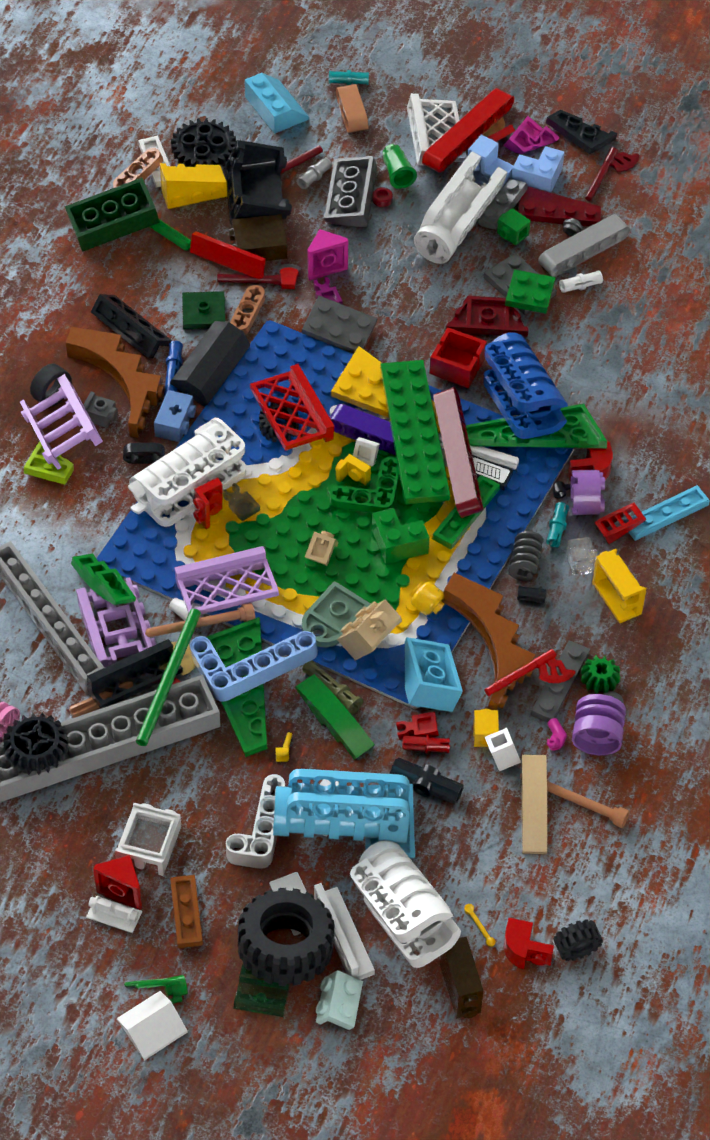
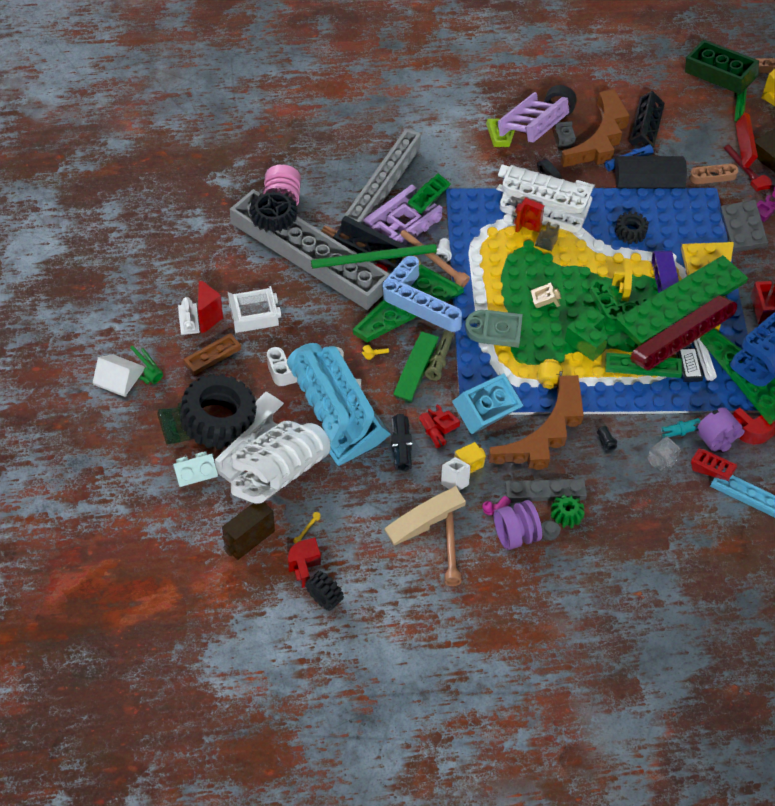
camera: 60 degrees right, 0 degrees up
medium blue brick [154,390,196,442] -> none
lavender fence [175,546,279,615] -> none
dark green plate [182,291,225,329] -> none
red fence [250,364,334,451] -> none
tan hinge [337,600,402,660] -> none
white tile [353,437,380,466] -> none
red piece [484,649,576,696] -> none
dark grey piece [509,531,544,581] -> none
yellow window [592,549,647,623] -> none

